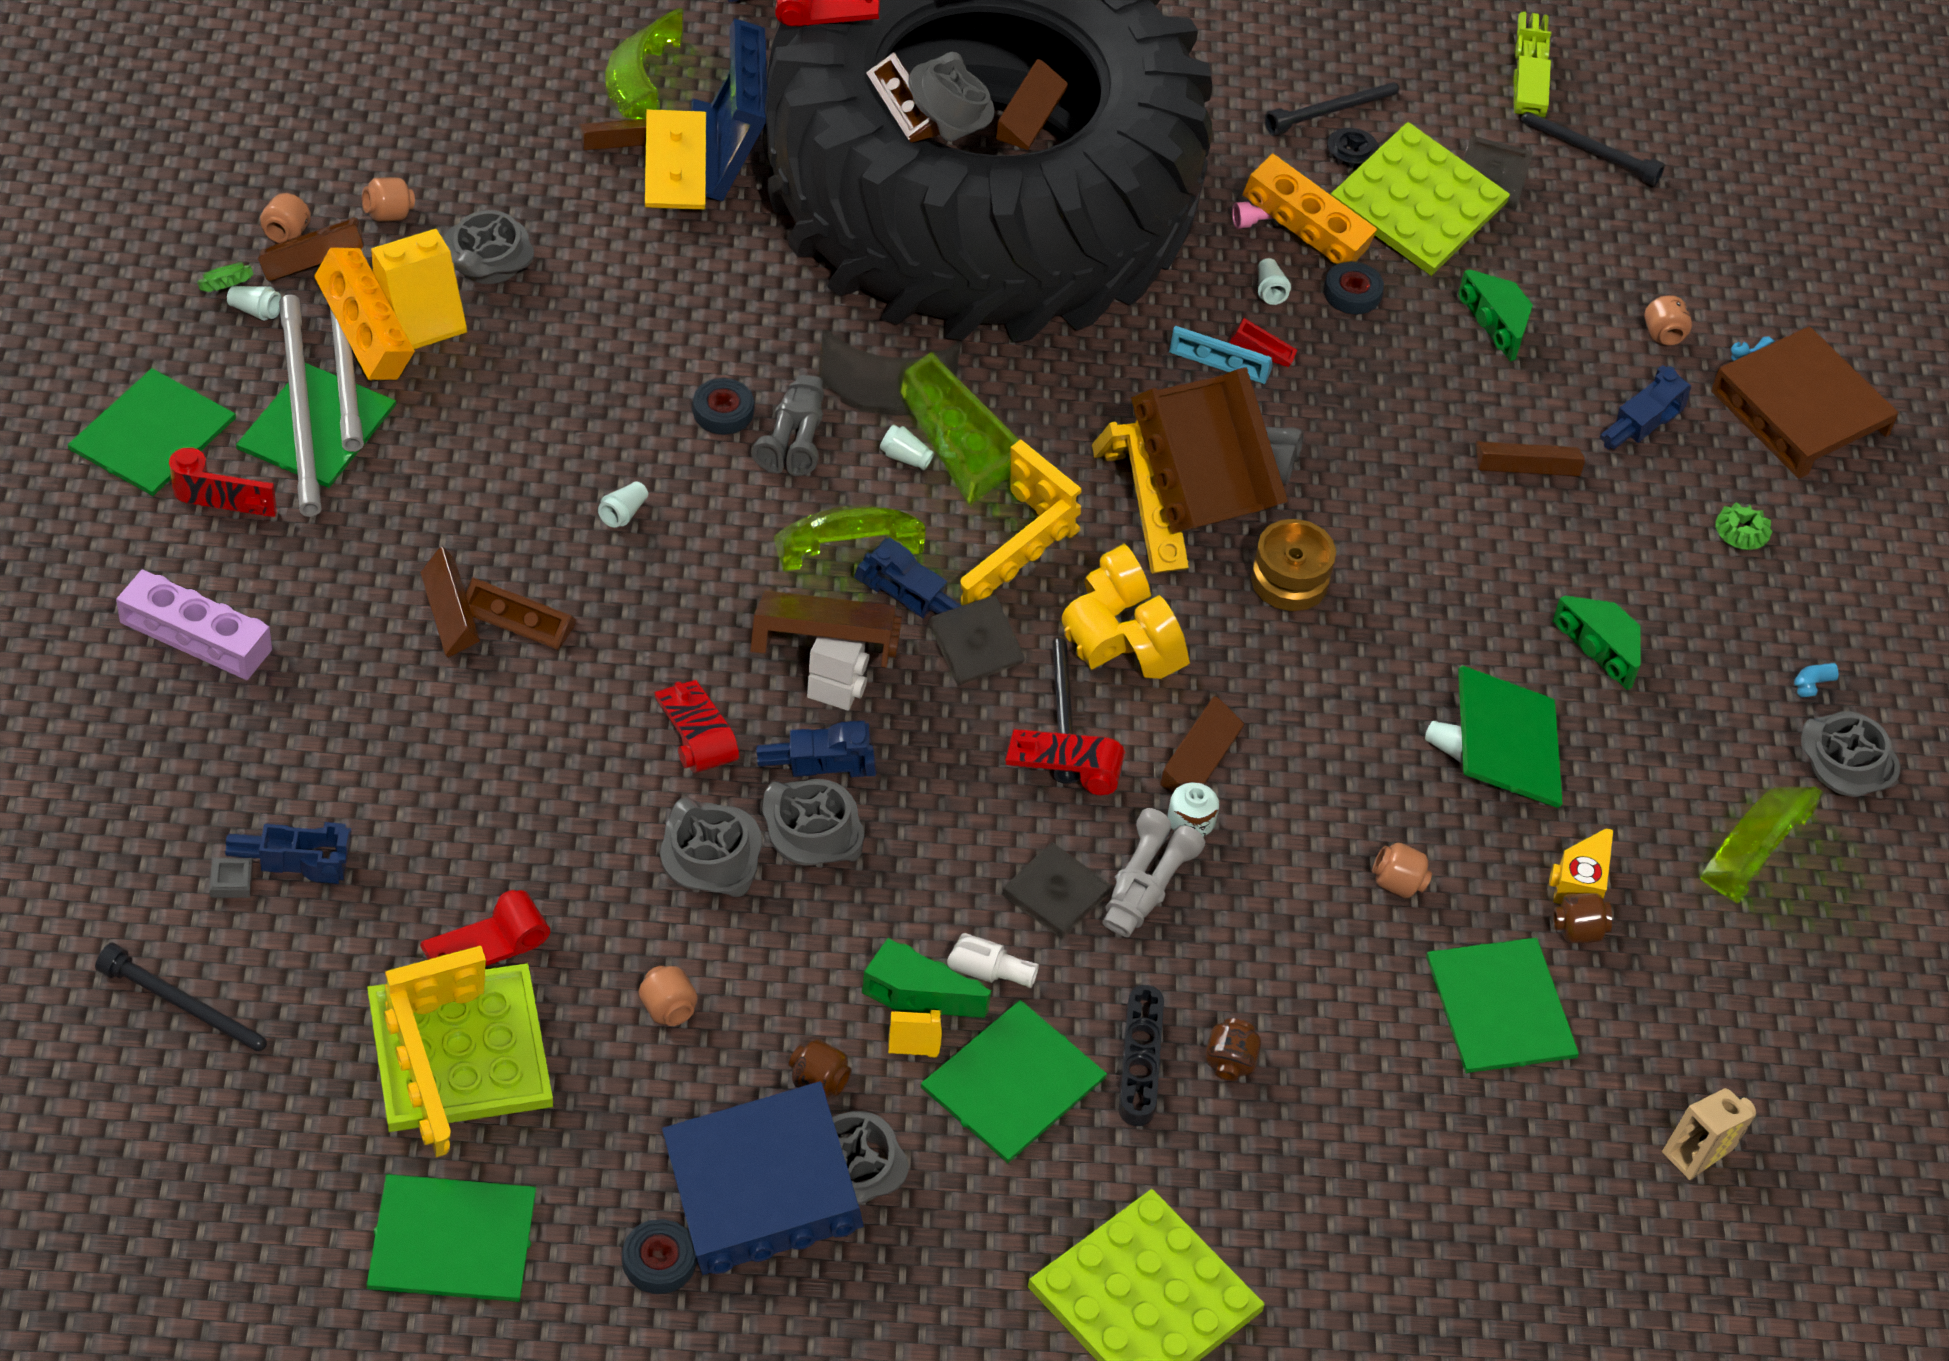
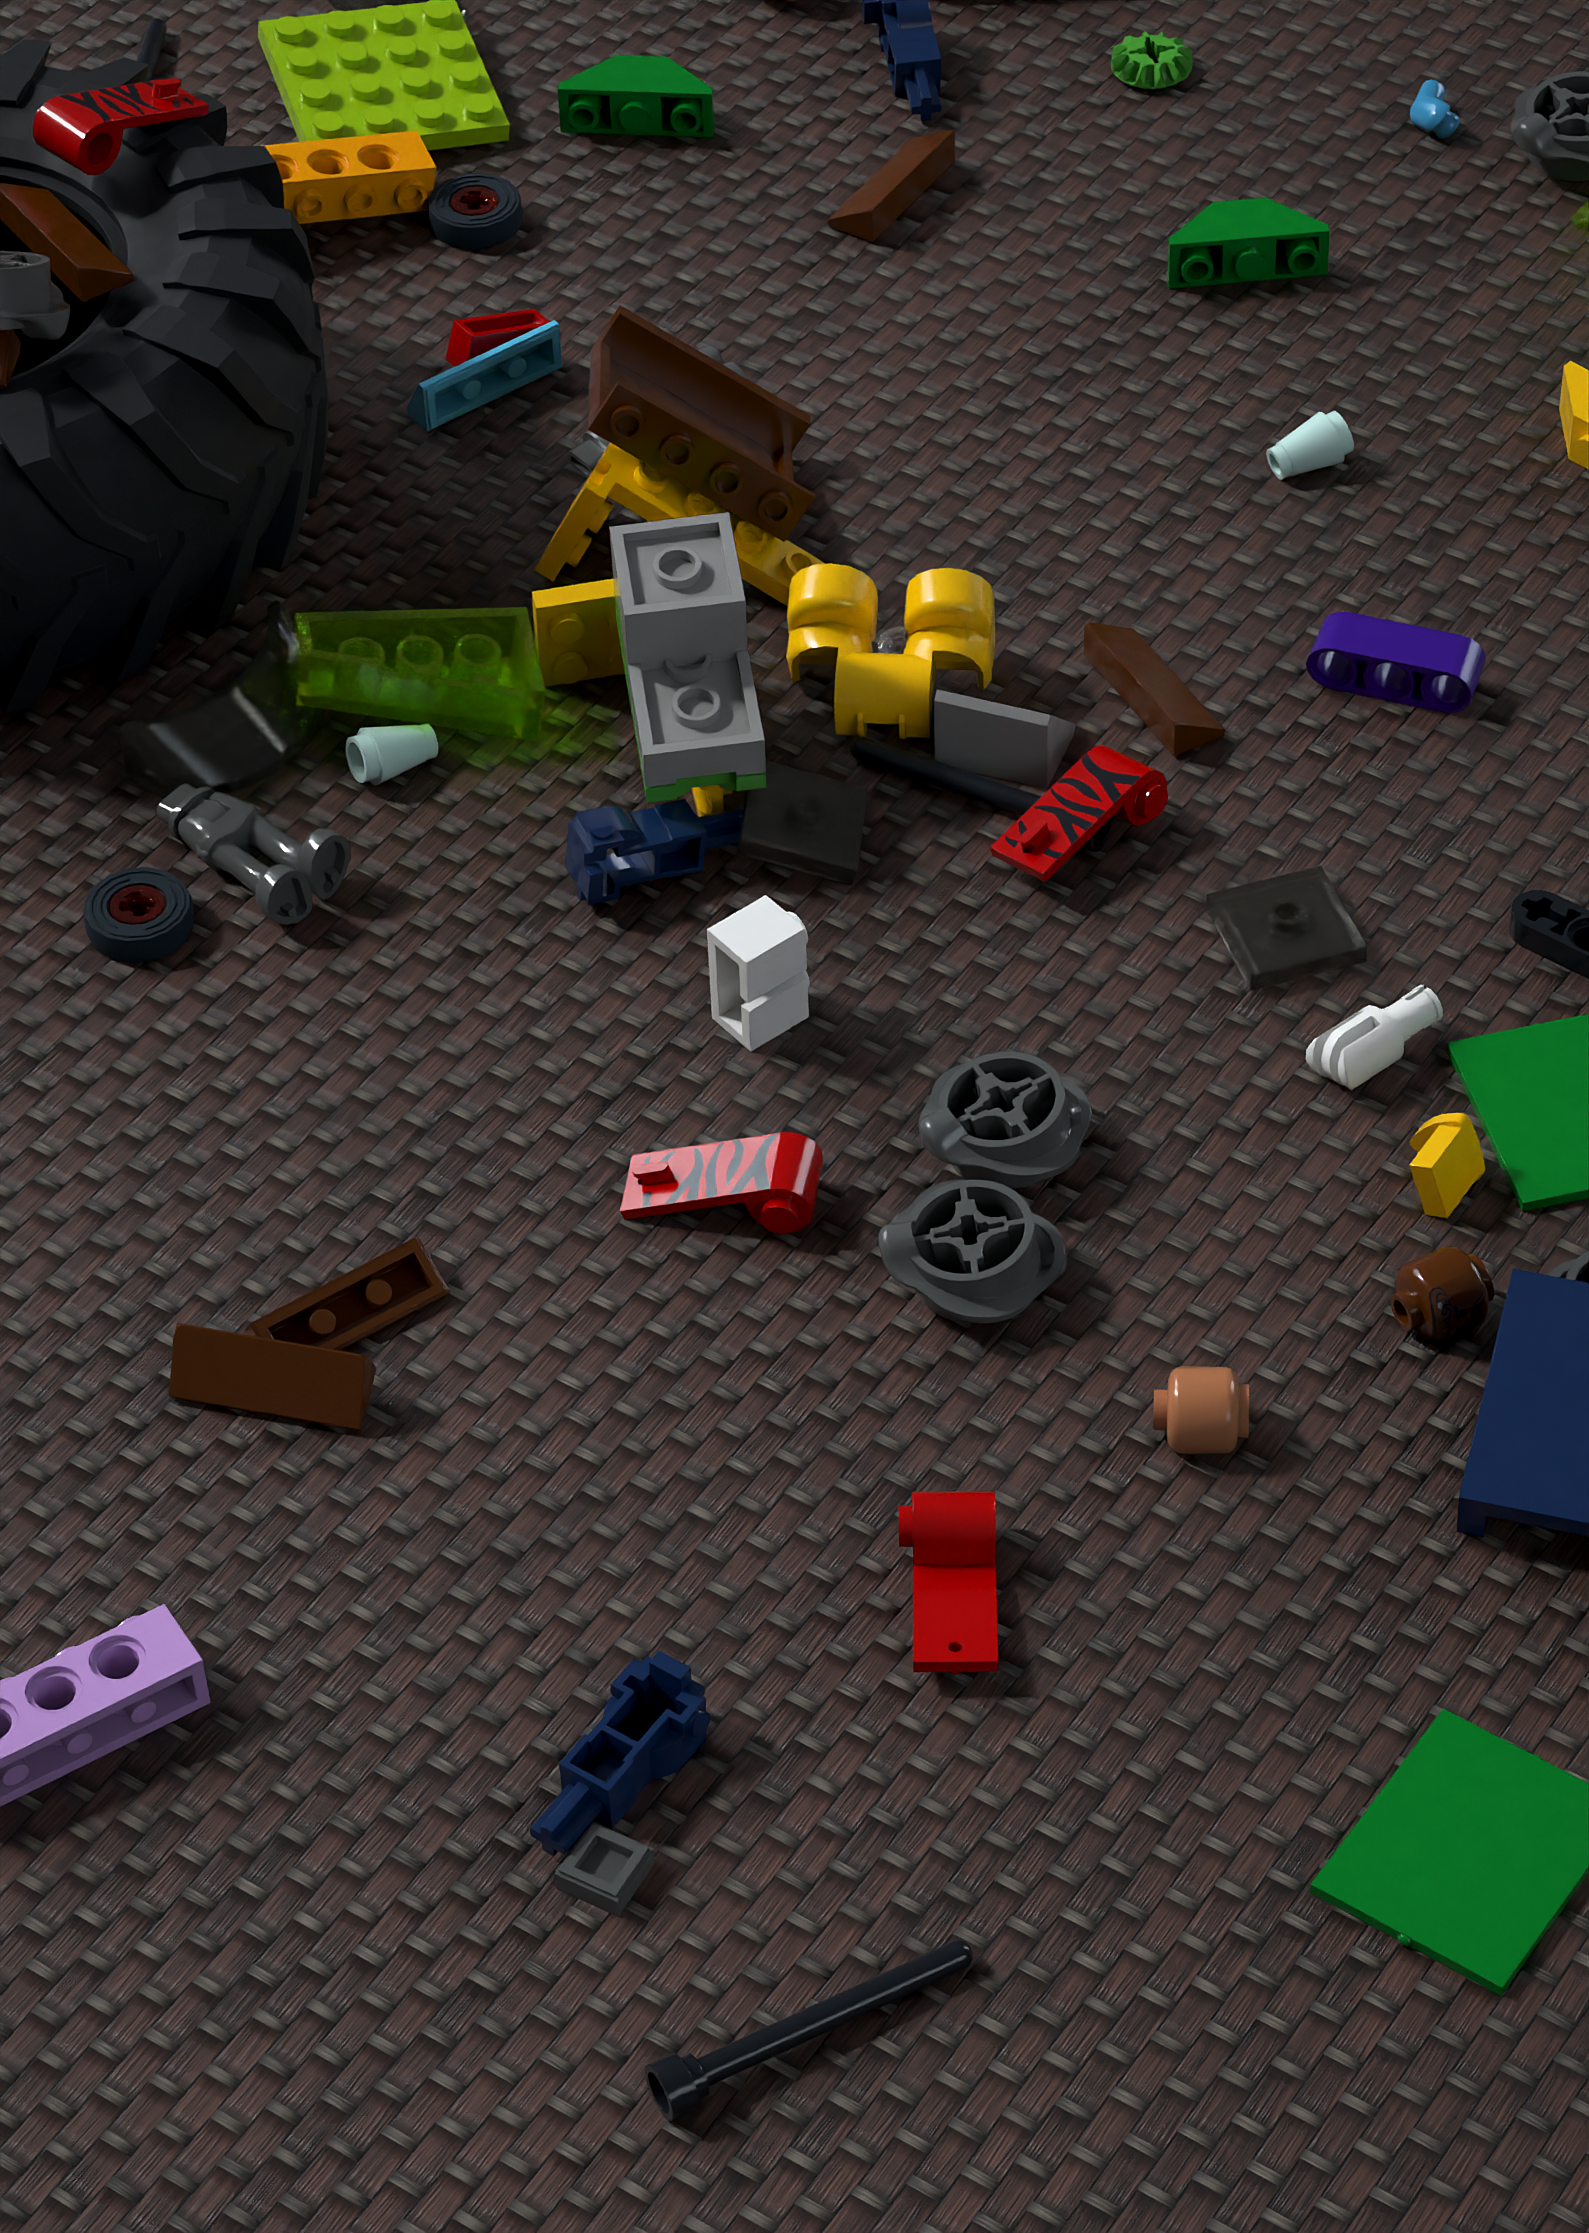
camera: 50 degrees left, 5 degrees down
lime plate [367,963,553,1132] -> none
yellow bracket [384,946,486,1157] -> none
light aqua cone [598,481,648,528] -> none
reddish brown panel [750,590,902,668] -> none
dark blue piece [757,720,877,777] -> none
clear neon green windscreen [774,505,926,571] -> none
green slope [862,938,991,1018] -> none
light grey piece [1103,808,1205,937] -> none
light aqua head [1168,782,1219,837] -> none
pearl gold wheel [1251,519,1337,611] -> none
light aqua cone [1257,258,1291,305] -> none
black gear [1327,128,1379,168] -> none
nougat head [1372,842,1432,898] -> none
green piece [1458,665,1563,808] -> none
none -> red door [33,78,209,176]
none -> light grey piece [609,512,767,803]
none -> light grey slope [934,689,1076,789]
none -> dark purple beam [1306,612,1486,713]

